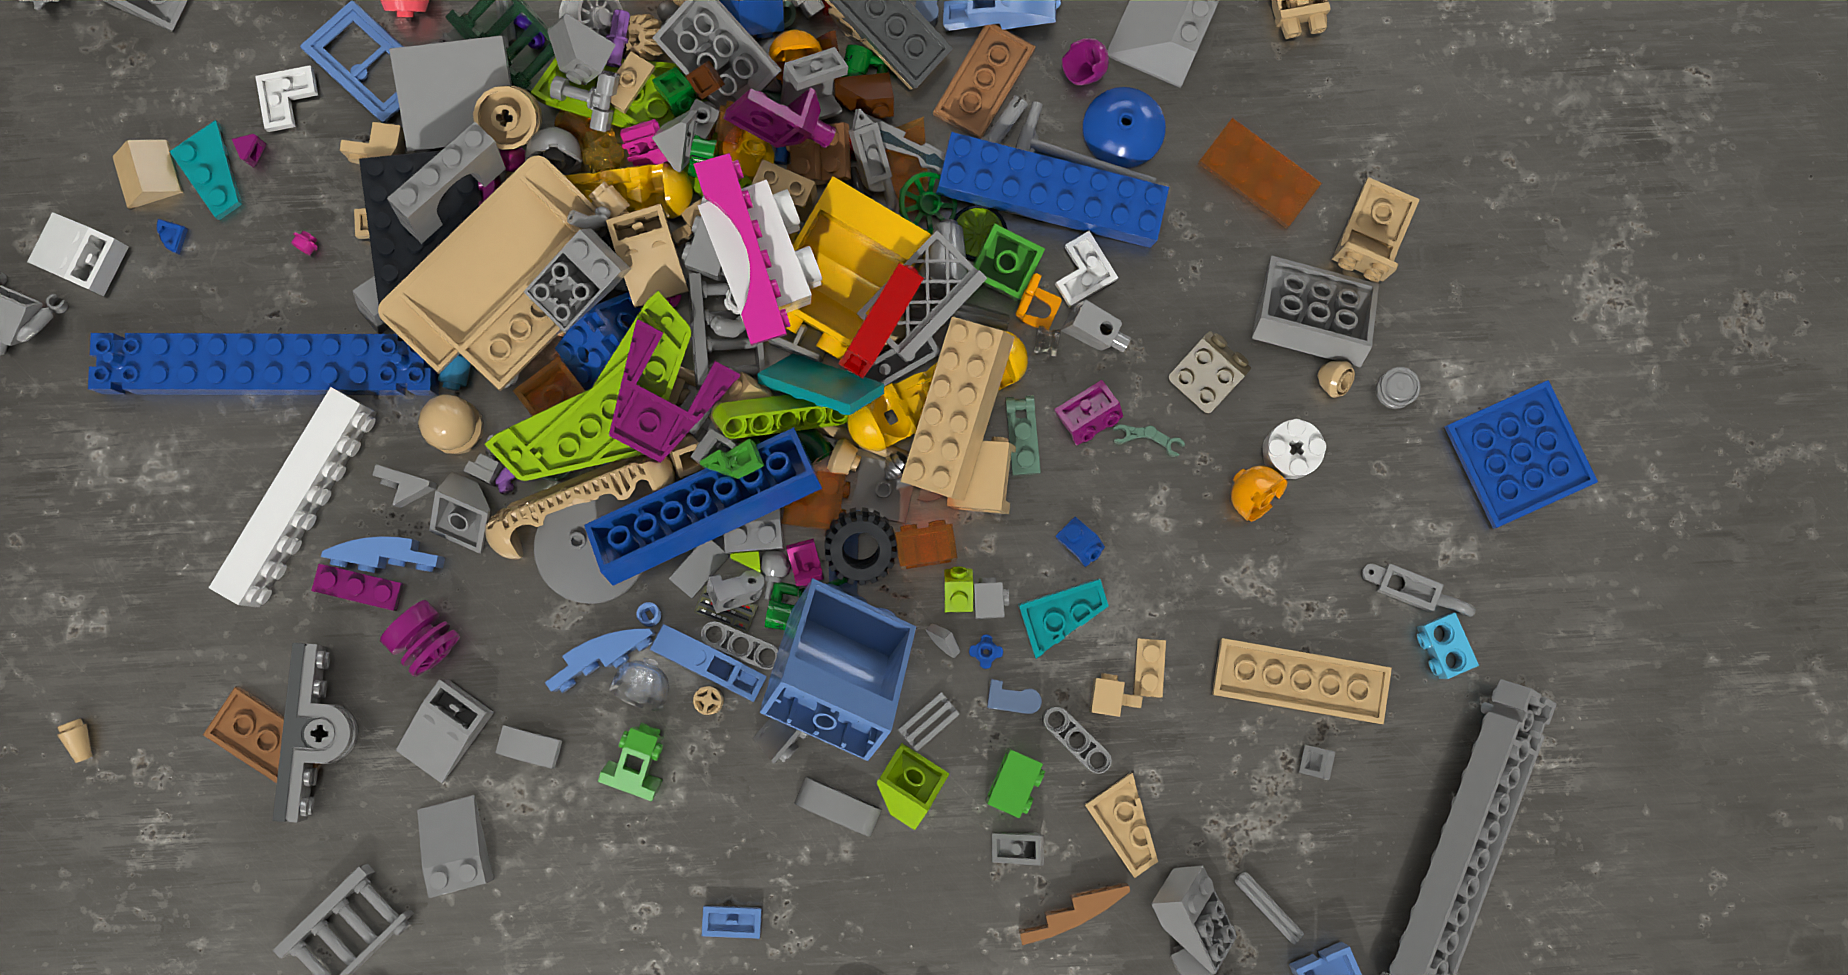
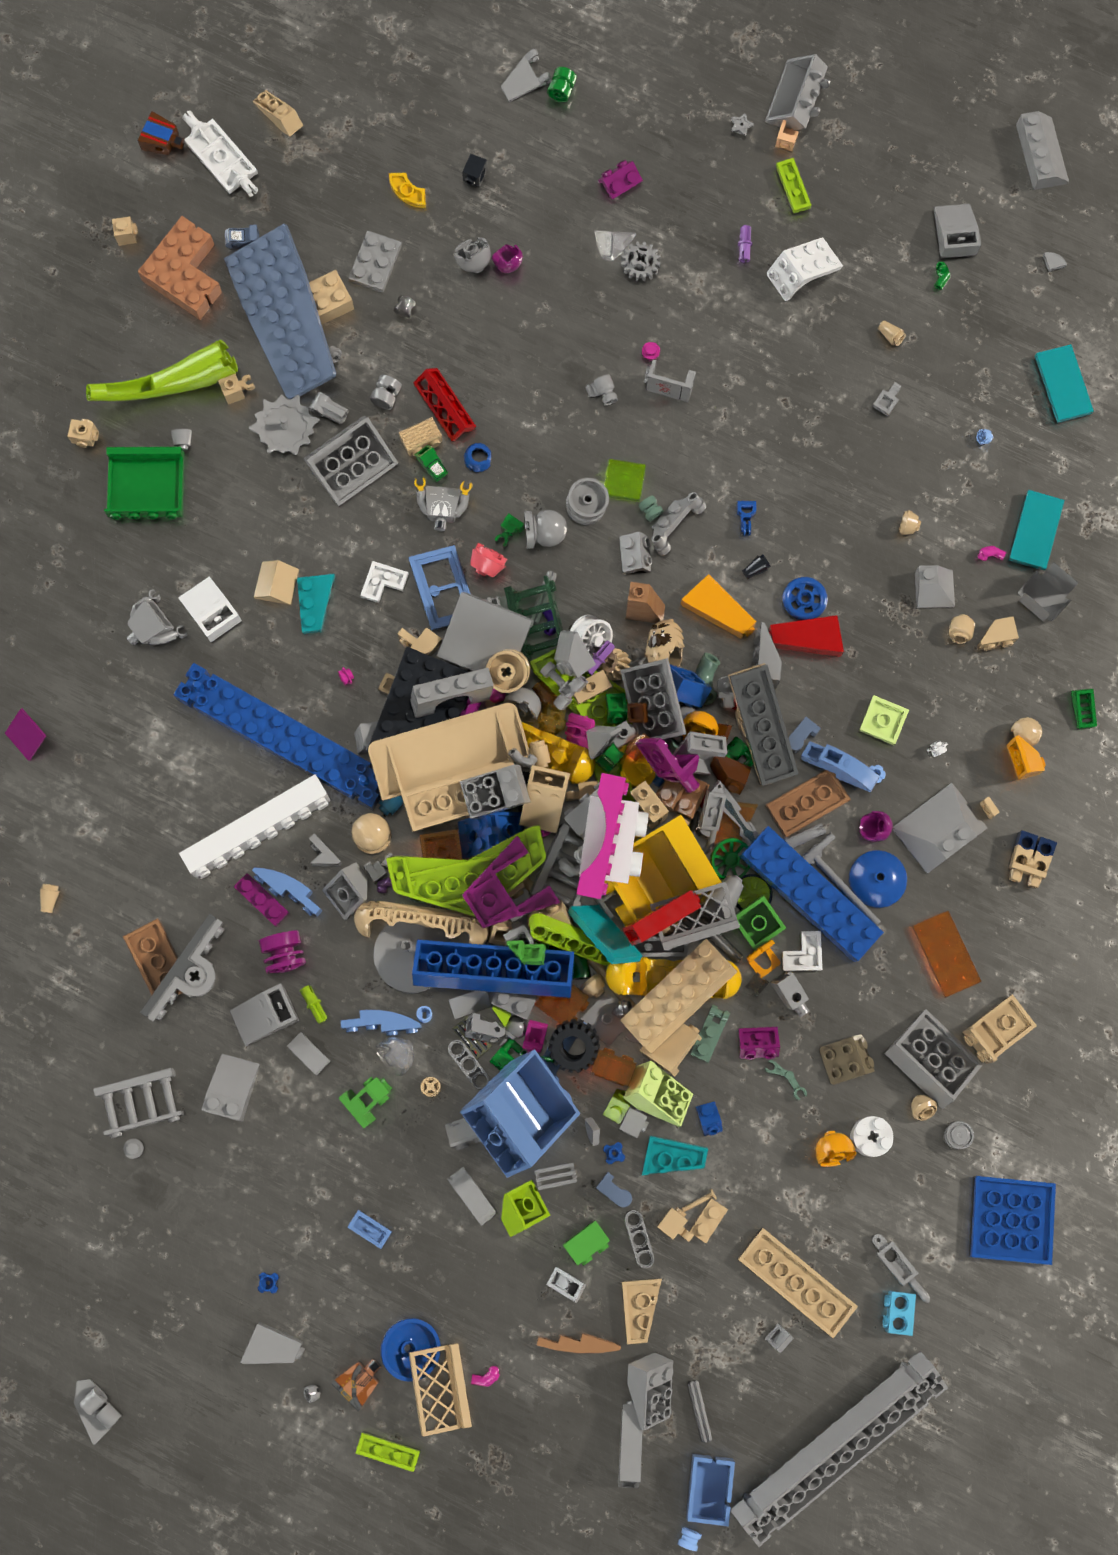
camera: 30 degrees right, 5 degrees down
blue tile [157,219,188,255] -> none
magenta slope [232,134,266,168] -> none
medium blue slope [650,624,767,702] -> none
none -> lime axle [300,985,327,1024]
none -> yellowish green slope [624,1061,693,1127]
none -> tan pin [682,1188,717,1212]

